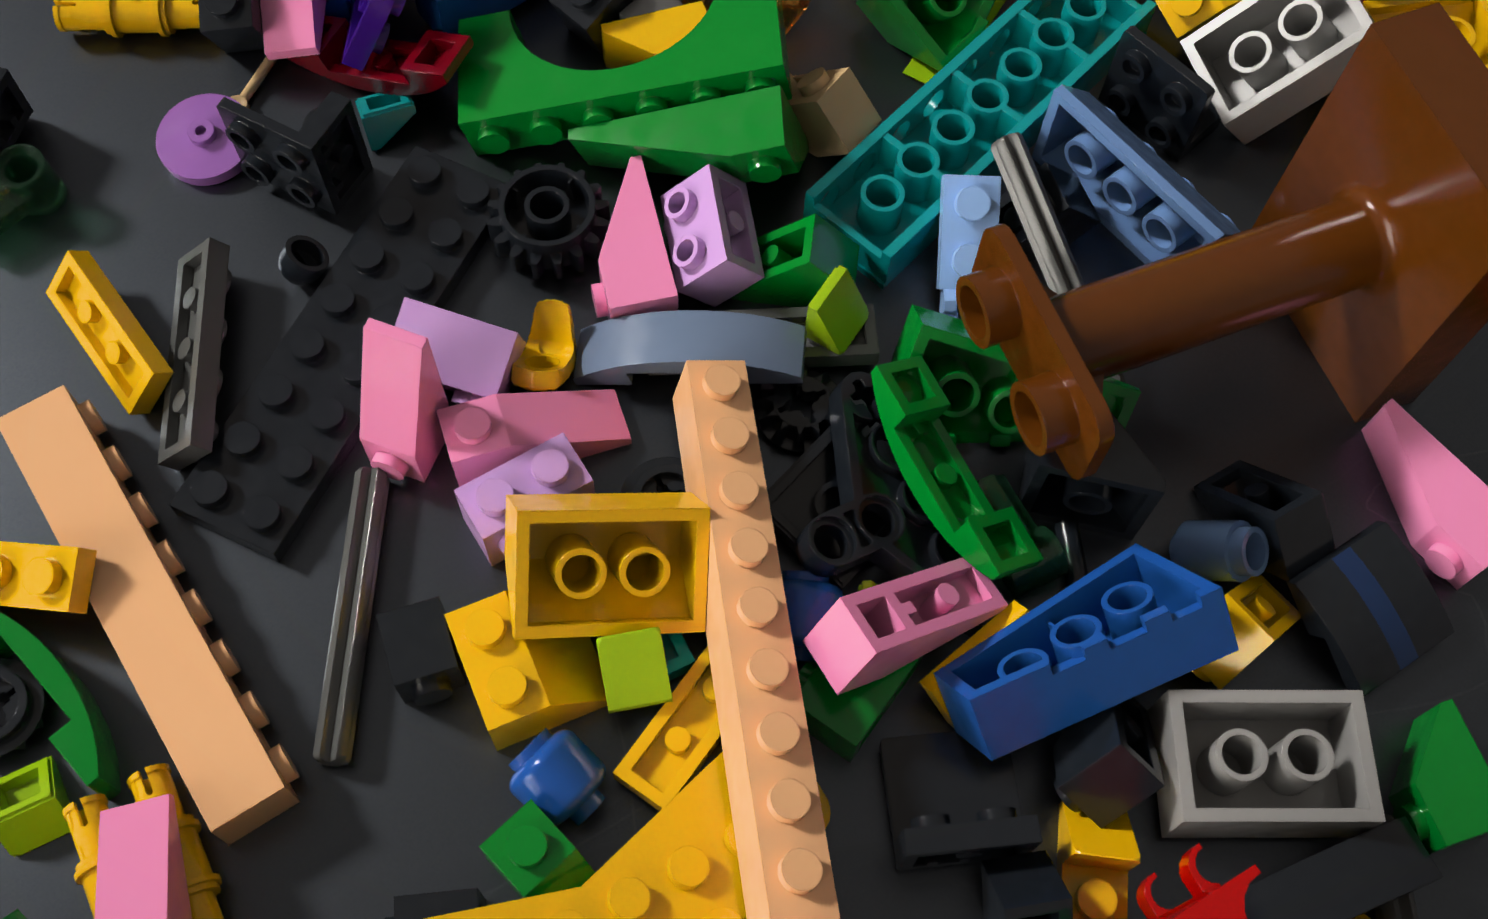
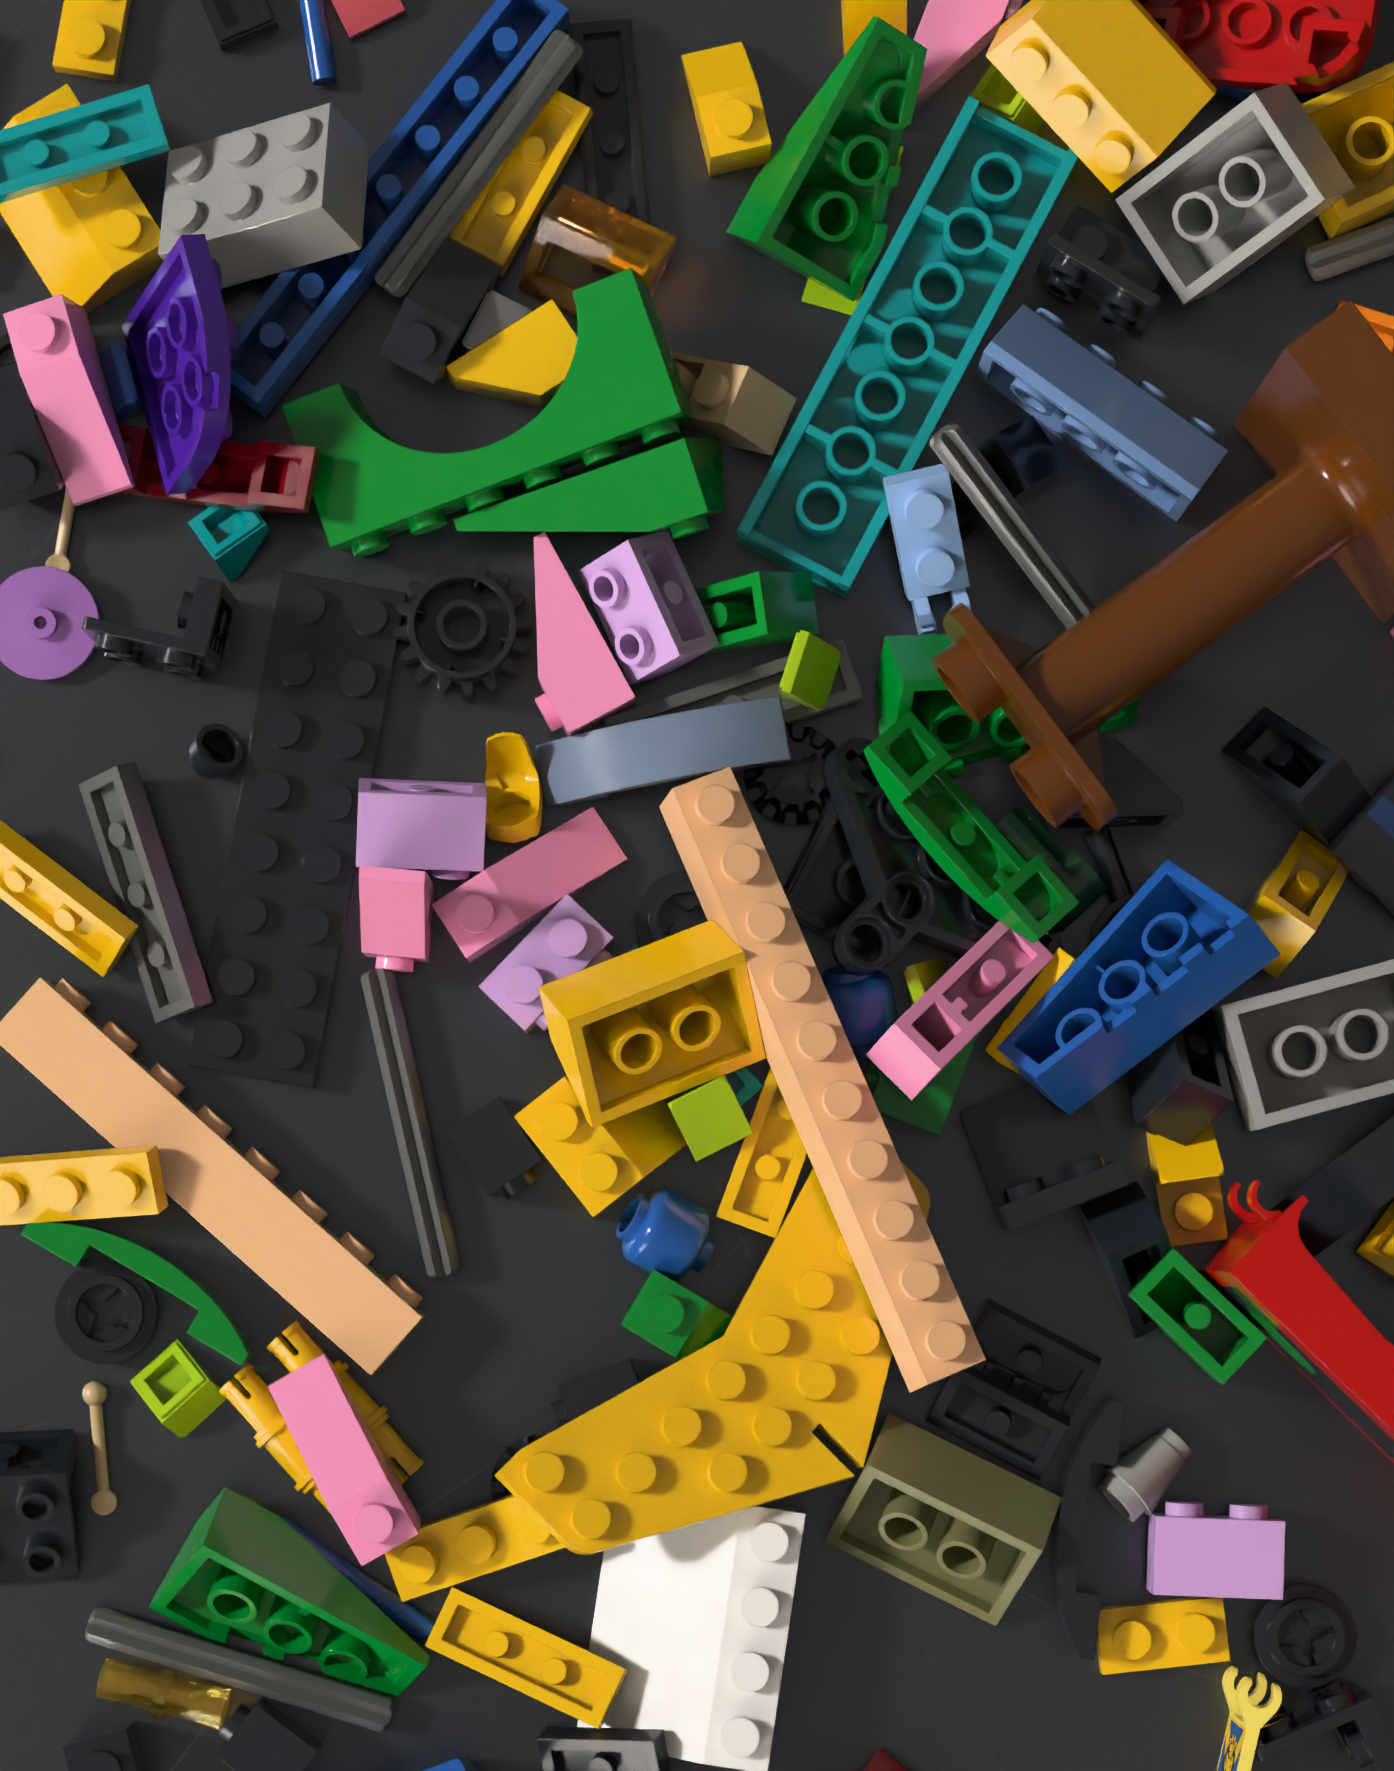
camera: 15 degrees left, 20 degrees up
medium blue brick [1169,520,1269,582] -> none

